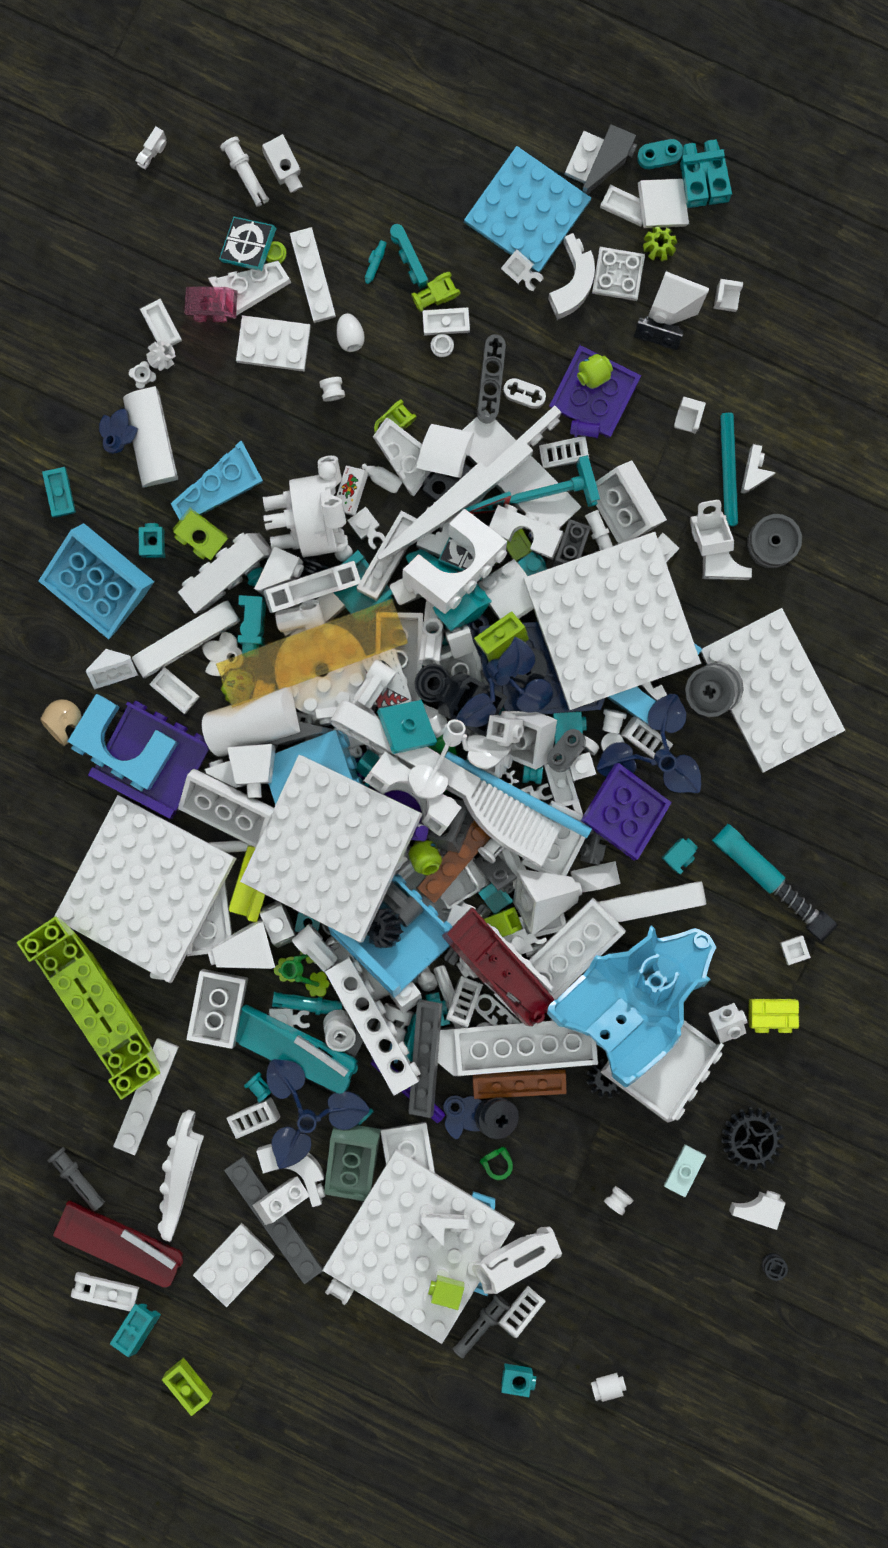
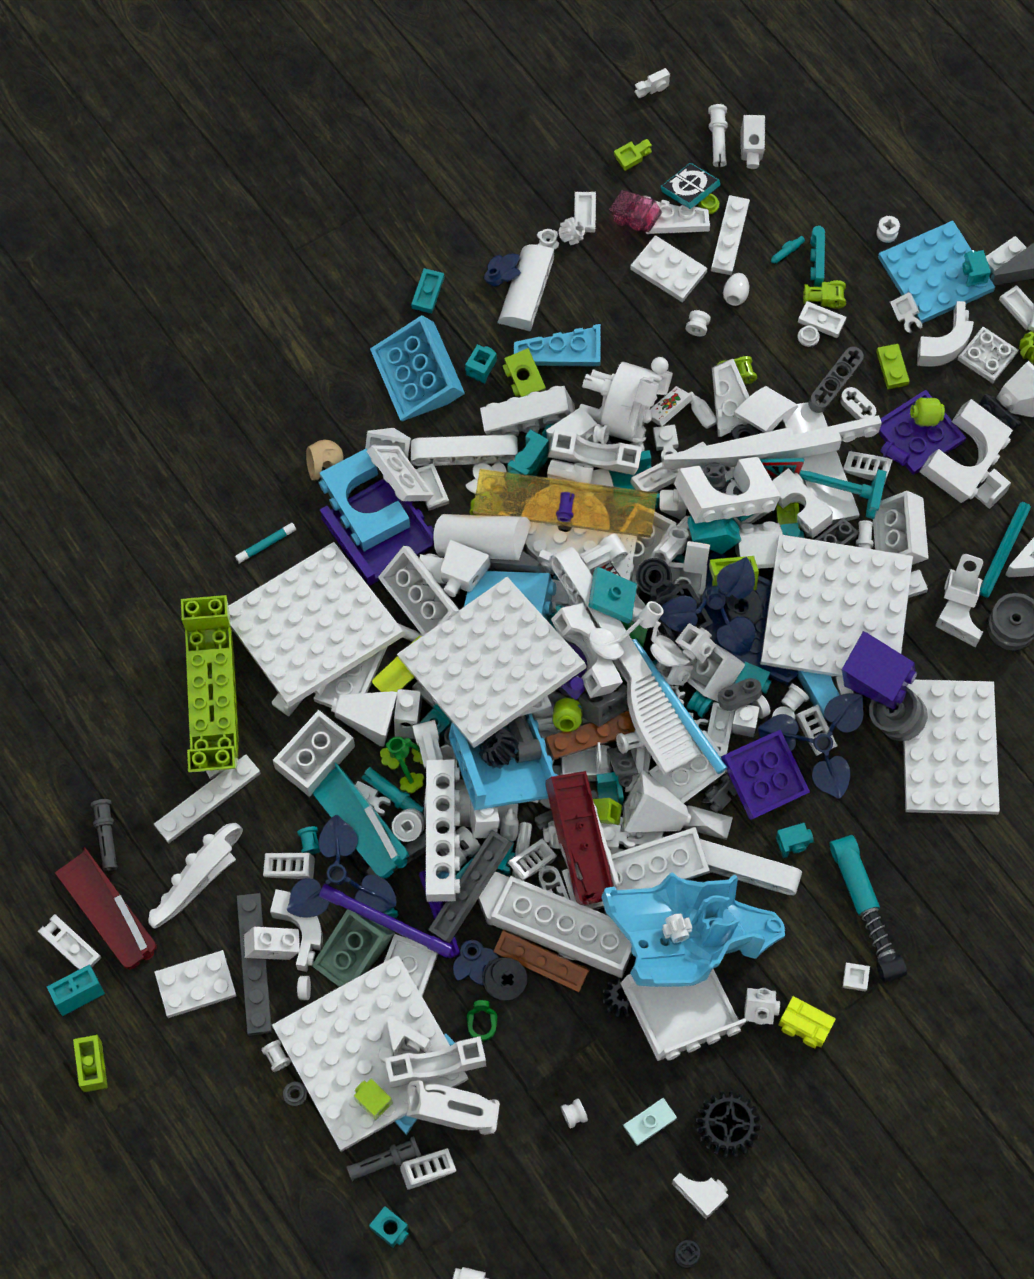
camera: 30 degrees right, 20 degrees down
none -> teal bar [235,523,296,564]
none -> dark grey plate [283,1082,307,1106]
none -> white tile [297,976,311,1000]
none -> dark purple piece [318,884,453,958]
none -> white plate [366,445,434,501]
none -> white arch [385,1037,486,1088]
none -> dark purple pin [556,492,575,522]
none -> white bush [593,423,609,445]
none -> lime plate [614,139,652,171]
none -> white gear [662,914,693,943]
none -> dark grey wheel [703,462,726,490]
none -> dark purple slope [841,631,917,709]
none -> lime plate [876,344,910,389]
none -> white wheel [877,216,900,243]
none -> white arch [919,399,1013,503]
none -> teal brick [962,250,991,287]

